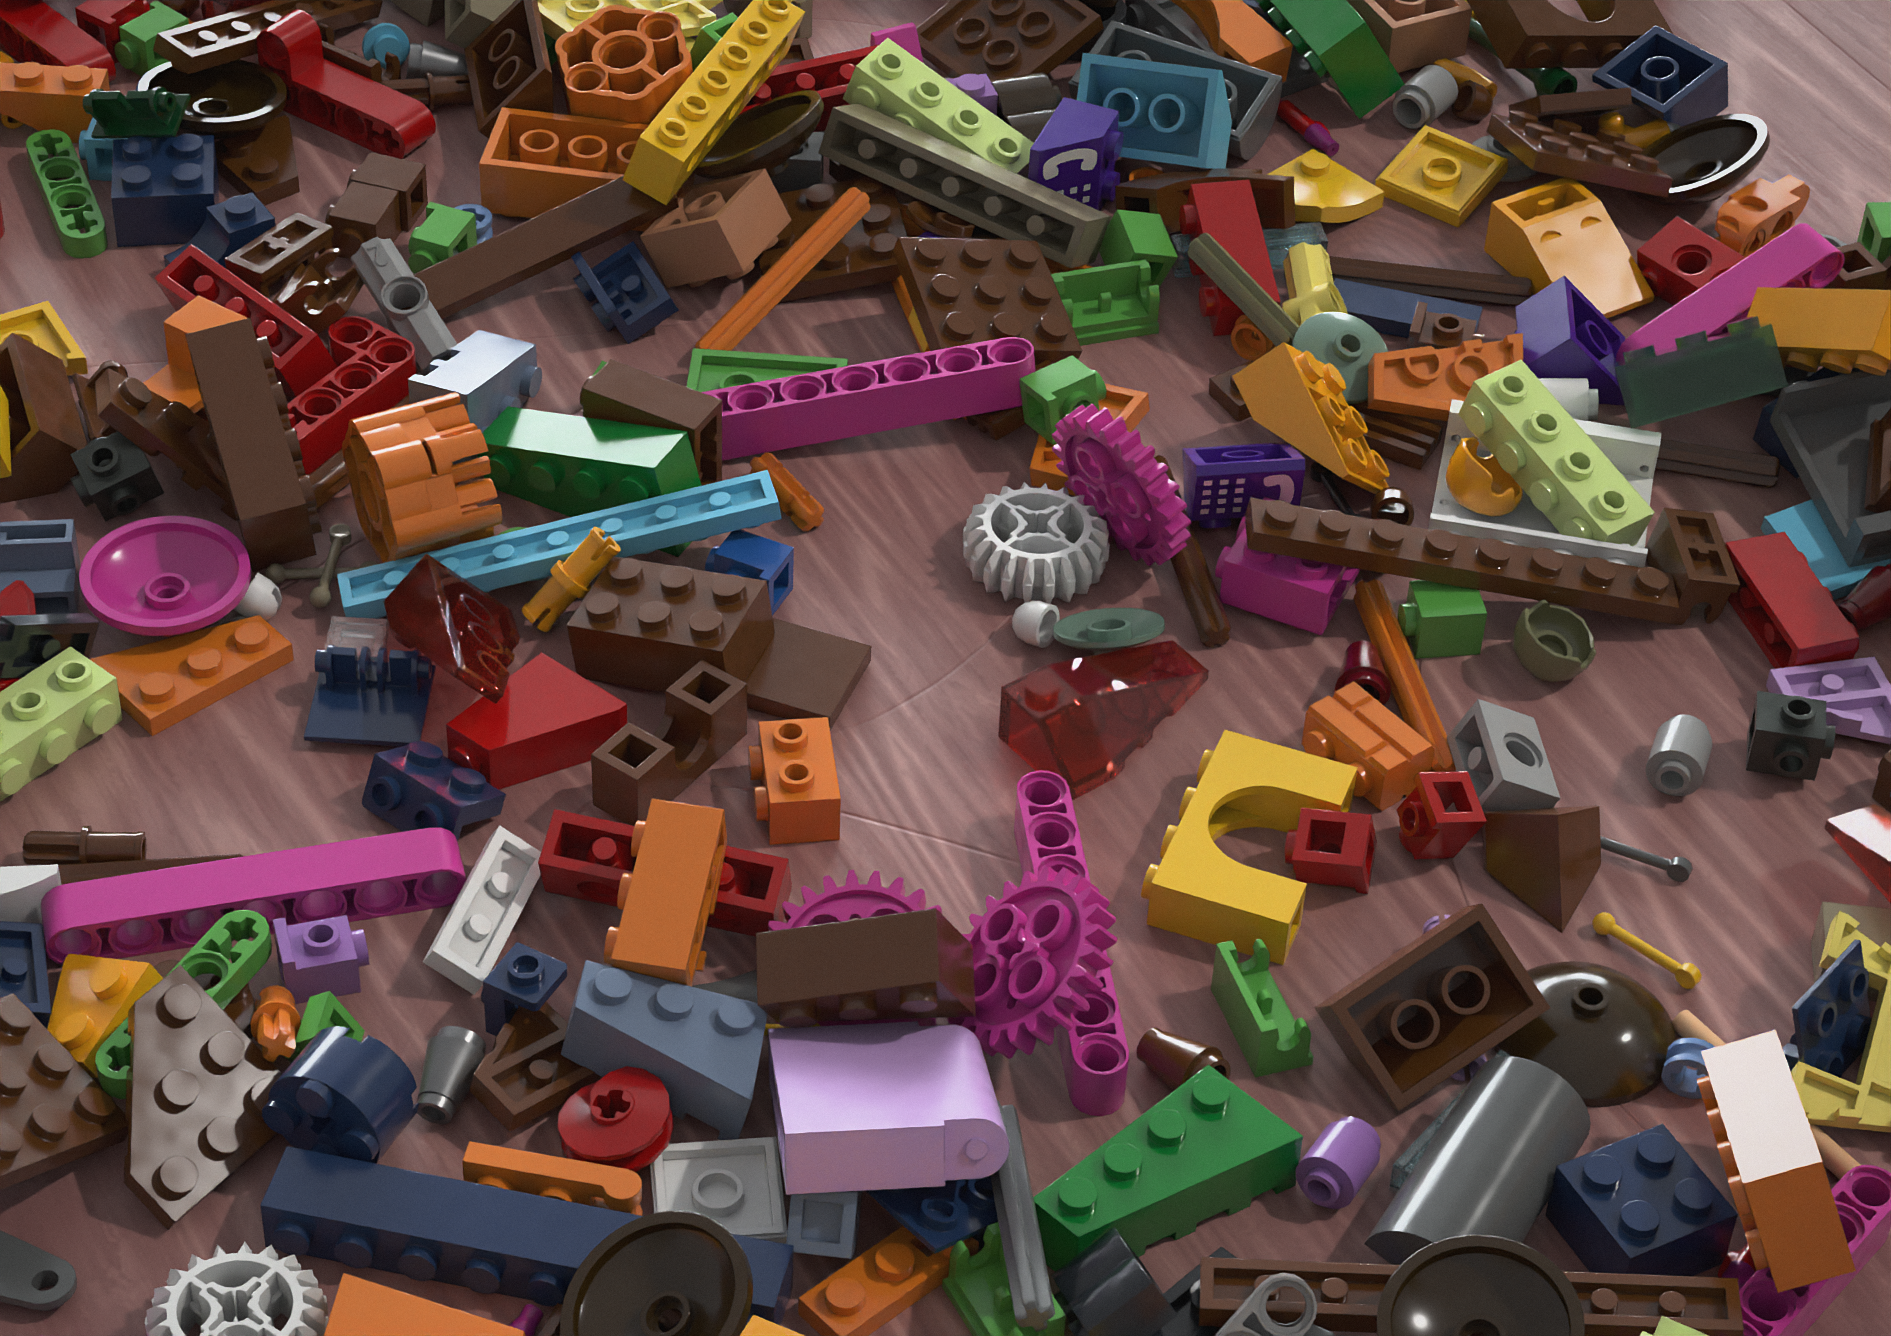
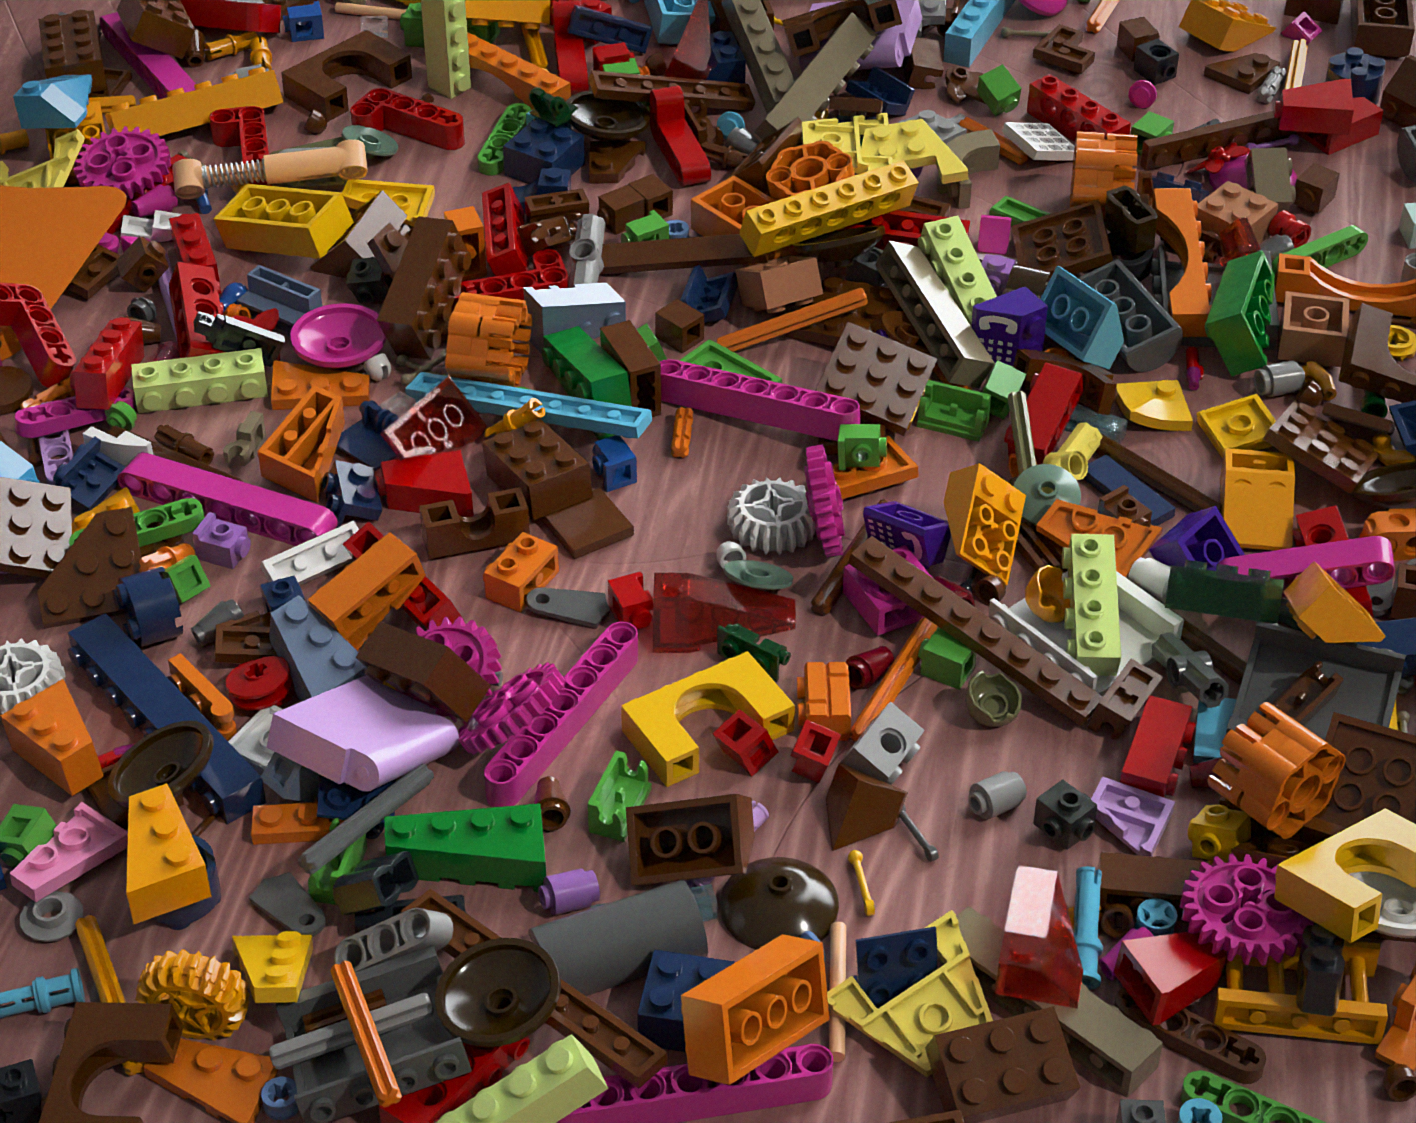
camera: 40 degrees right, 0 degrees up
none -> dark tan plate [223,411,267,466]
none -> orange wedge [257,385,345,503]
none -> dark grey piece [526,587,610,629]
none -> red brick [608,571,654,629]
none -> reddish brown brick [655,299,704,354]
none -> dark green hinge [717,623,791,682]
none -> bright green tile [989,196,1050,227]
none -> dark grey piece [1152,632,1229,708]

